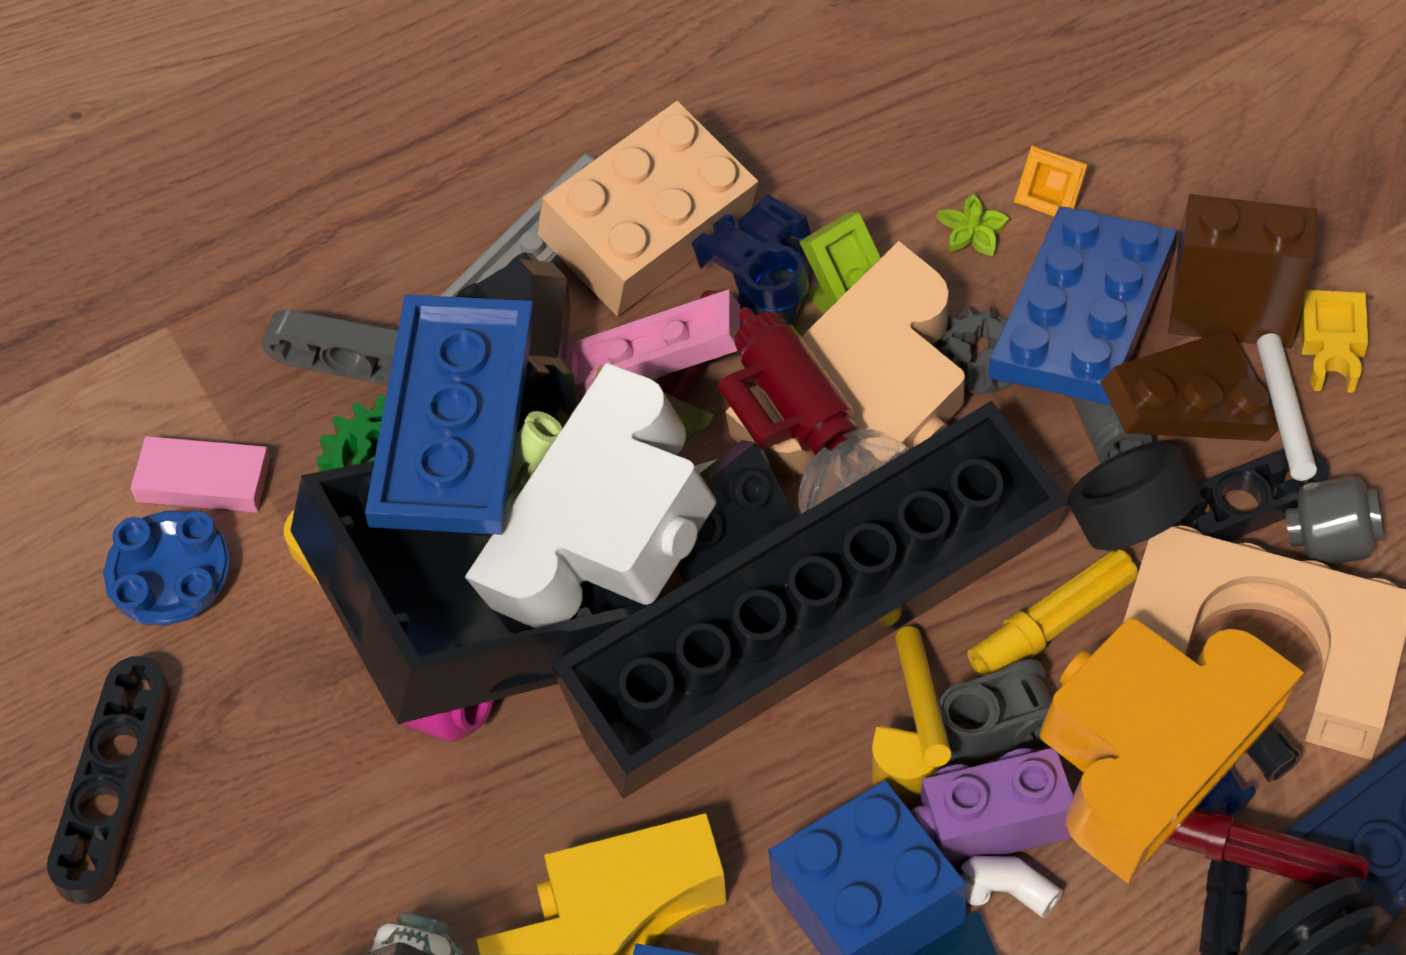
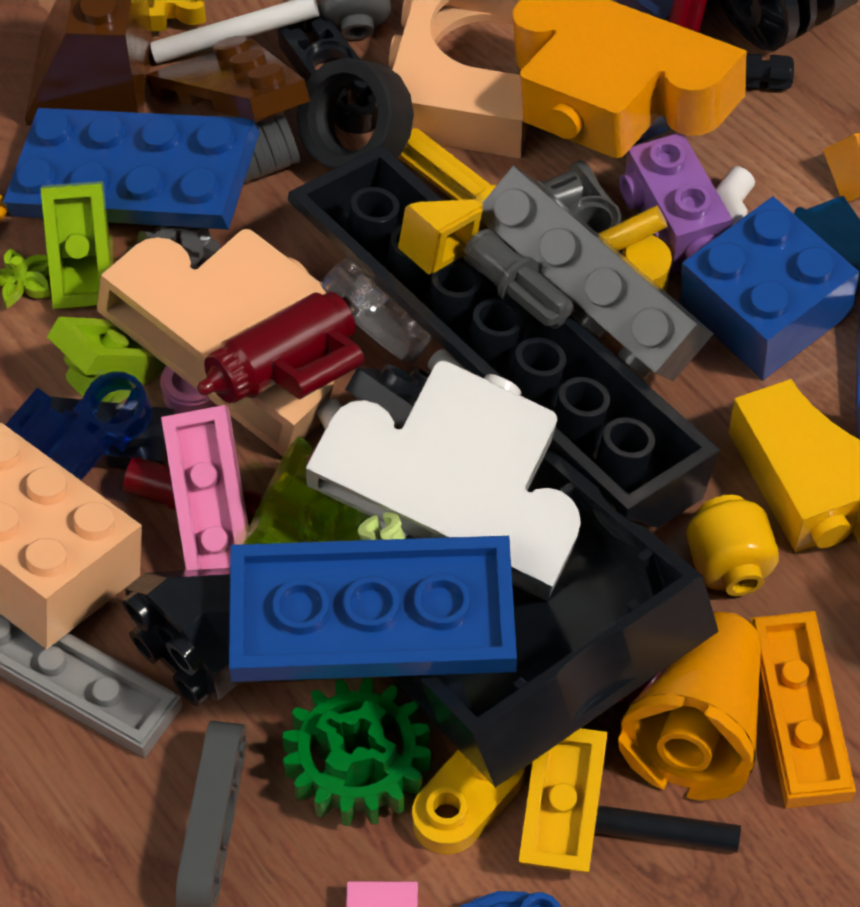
camera: 100 degrees left, 0 degrees up
none -> lime slope [40,181,113,309]
none -> yellow slope [398,199,483,275]
none -> dark grey axle [463,229,573,329]
none -> dark grey brick [481,165,714,381]
none -> yellow plate [519,728,608,875]
none -> black bar [594,805,741,853]
none -> light orange cone [618,612,761,801]
none -> yellow head [686,495,779,596]
none -> light orange tile [749,611,856,809]

